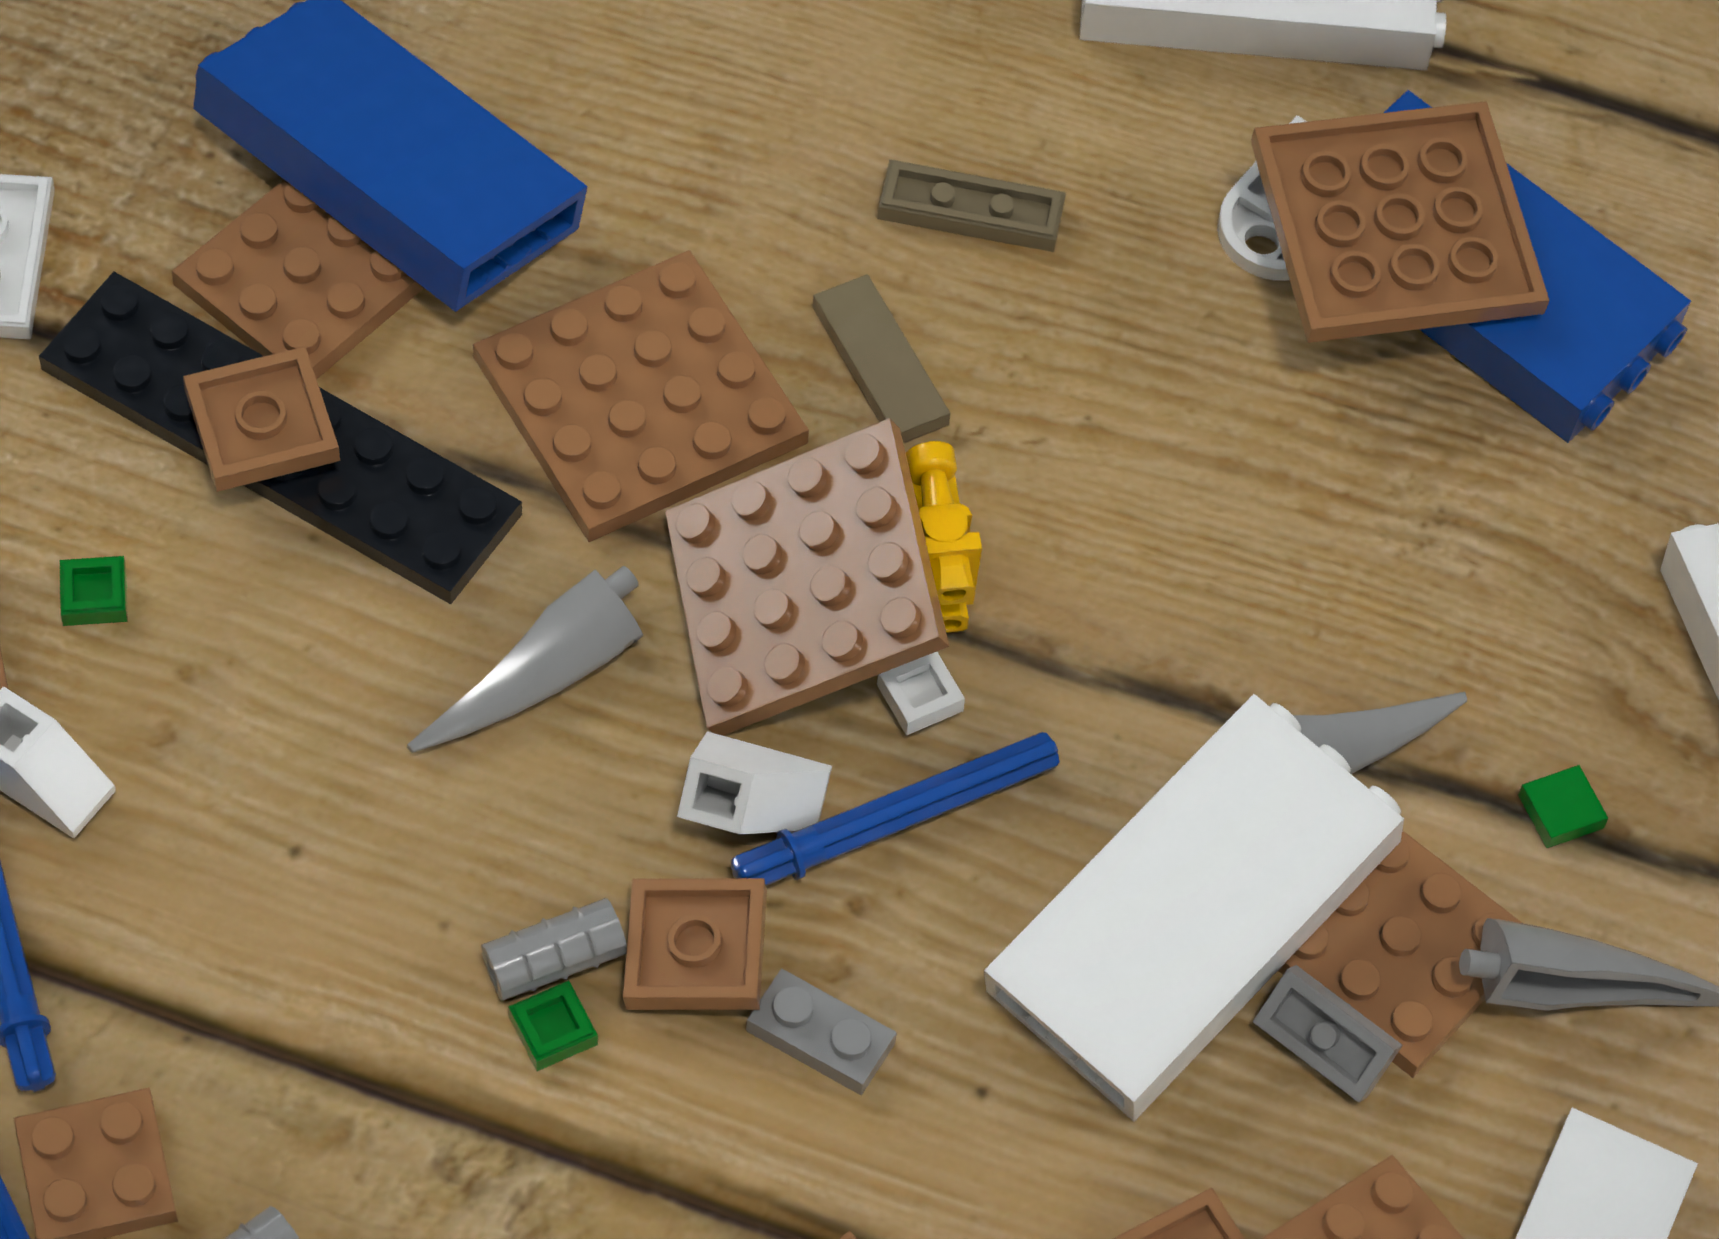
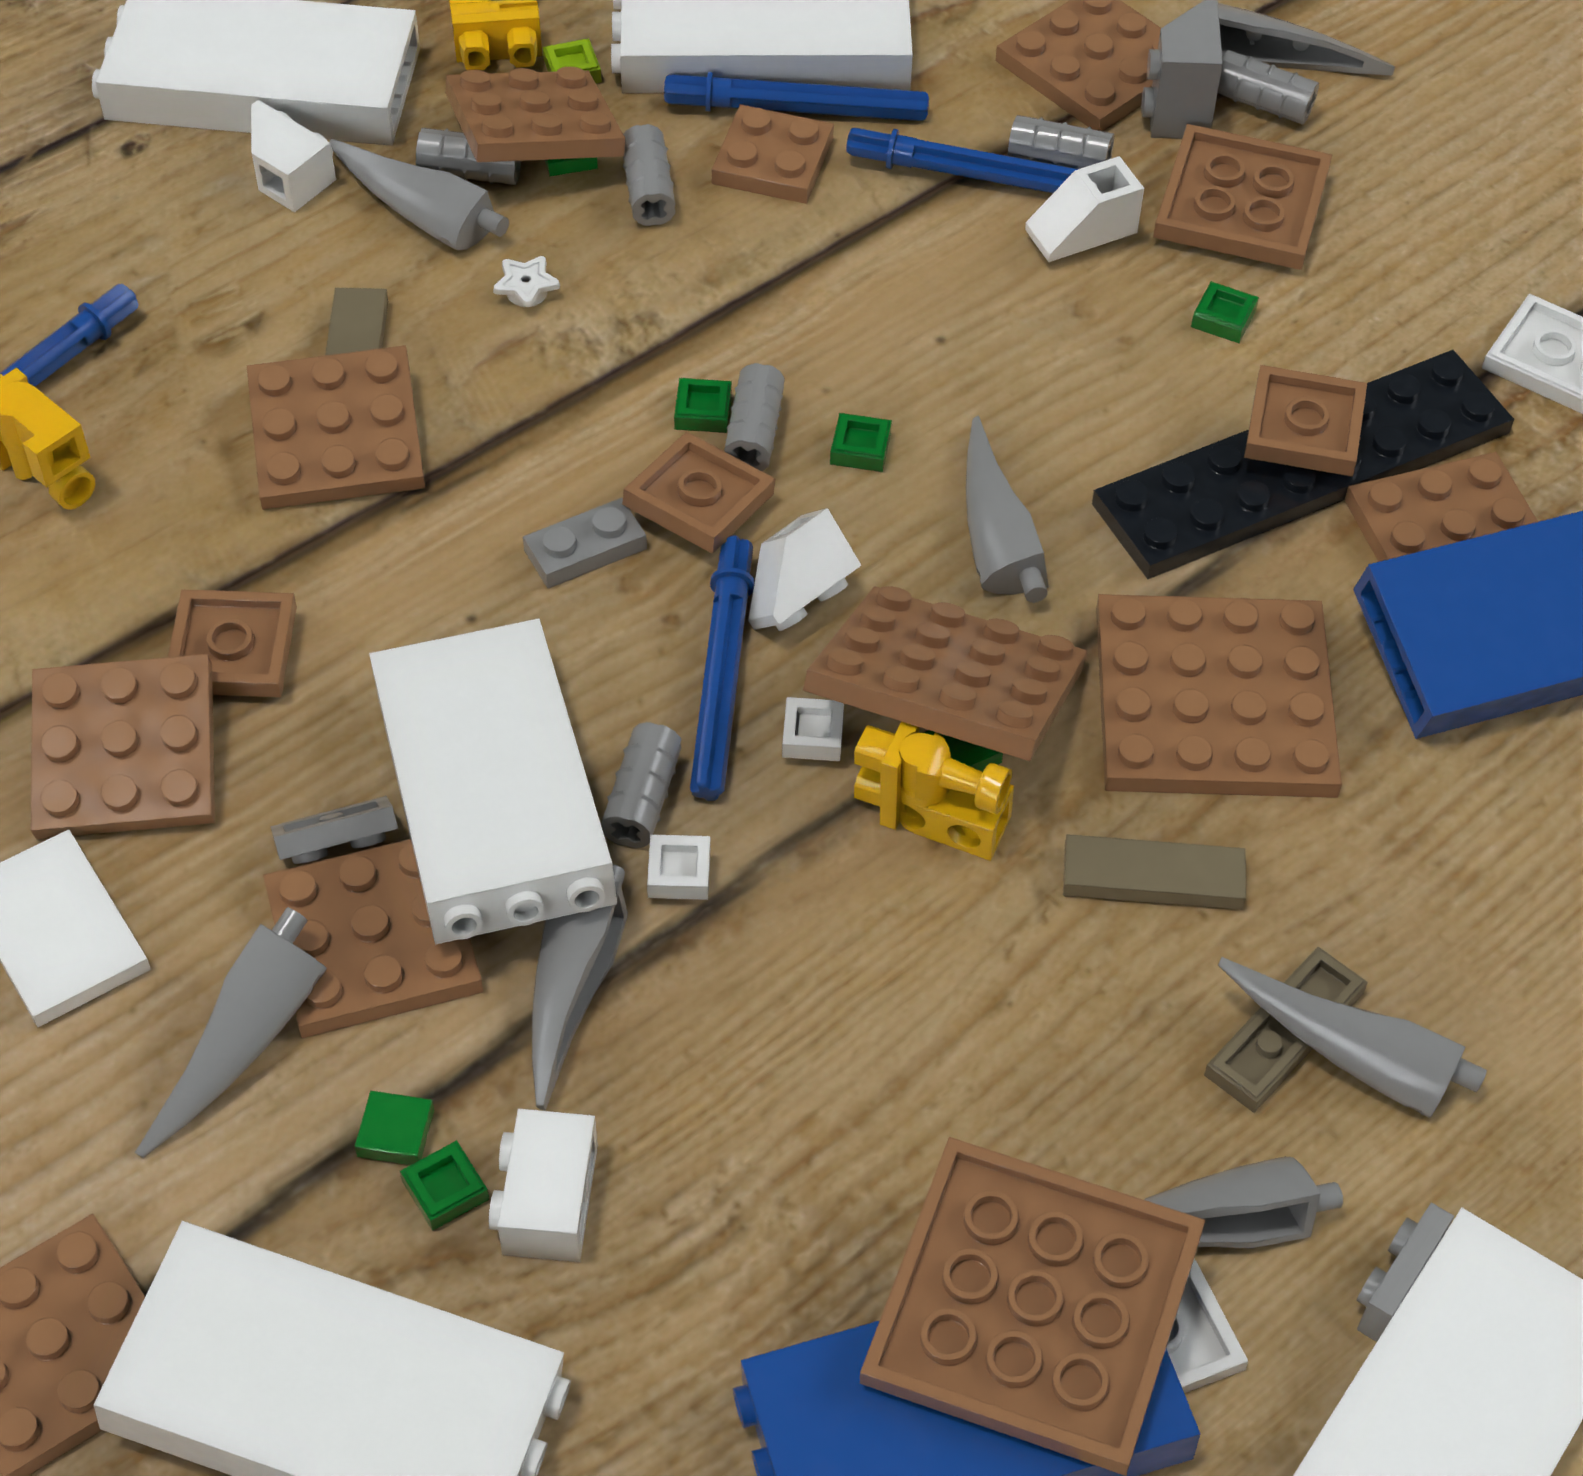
camera: 125 degrees right, 5 degrees down
none -> green tile [400,1140,489,1231]
none -> white brick [489,1109,598,1262]
none -> light grey axle [601,722,681,848]
none -> white plate [647,834,711,900]
none -> green tile [830,413,892,472]
none -> light grey piece [1144,1156,1343,1248]
none -> light grey piece [1218,957,1487,1118]
none -> light grey plate [1356,1202,1454,1342]

